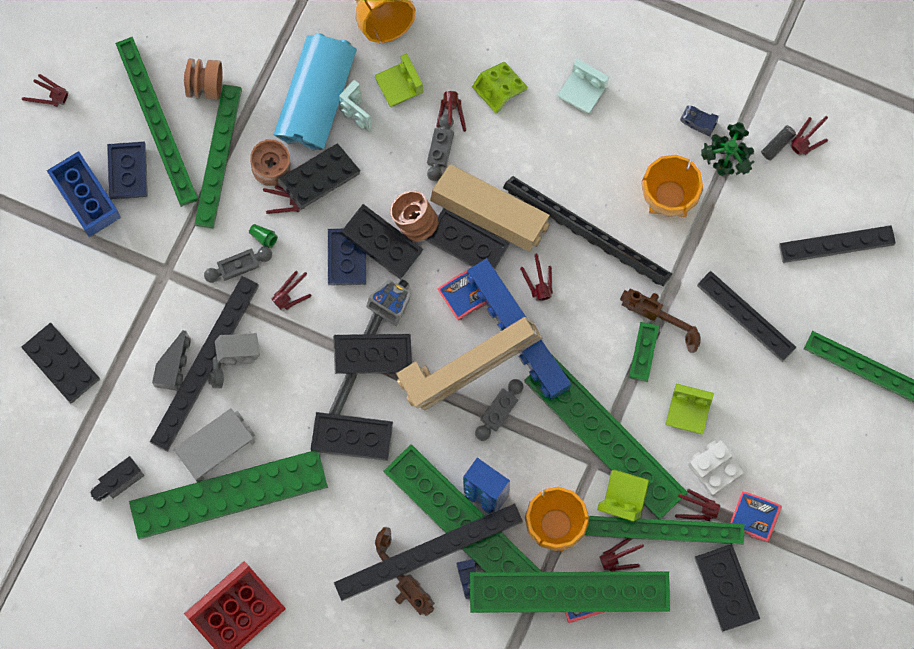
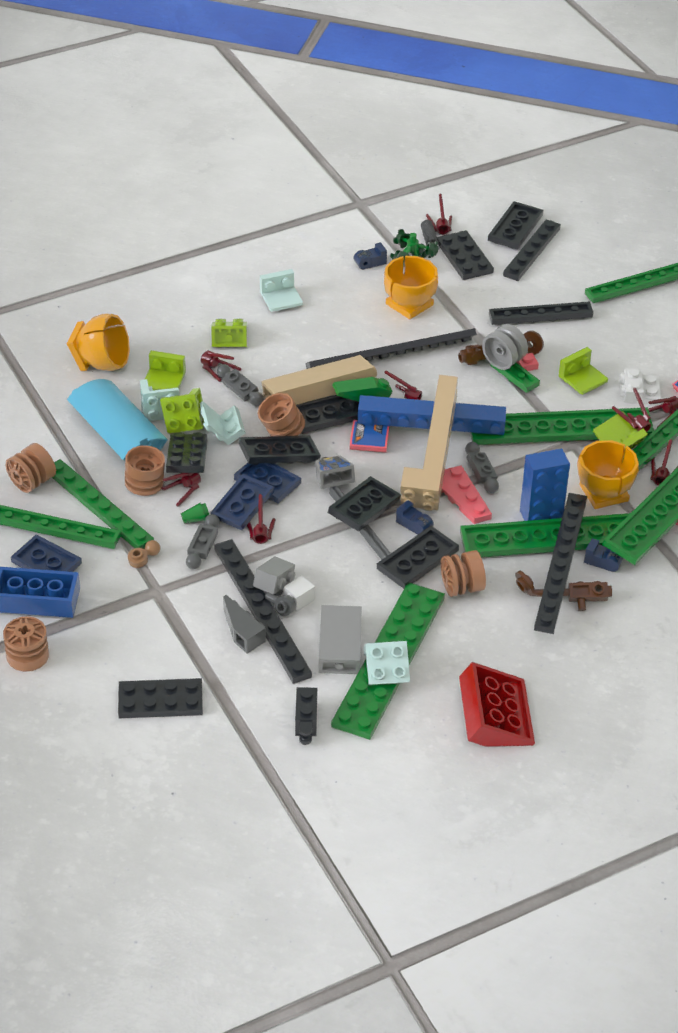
camera: 55 degrees left, 30 degrees down
none -> nougat wheel [3,616,49,672]
none -> medium nougat plate [128,540,161,568]
none -> lime bracket [160,388,204,433]
none -> light aqua bracket [199,401,246,445]
none -> dark blue plate [210,474,274,530]
none -> white brick [284,576,315,611]
none -> green slope [332,377,393,402]
none -> light aqua bracket [364,641,410,685]
none -> dark blue leg [396,500,434,535]
none -> black plate [437,230,494,280]
none -> coral wing [441,465,492,524]
none -> nougat wheel [441,550,486,597]
none -> light grey wheel [482,324,528,370]
none -> black plate [488,201,544,250]
none -> coral plate [516,353,539,371]
none -> dark red plant [612,388,652,432]

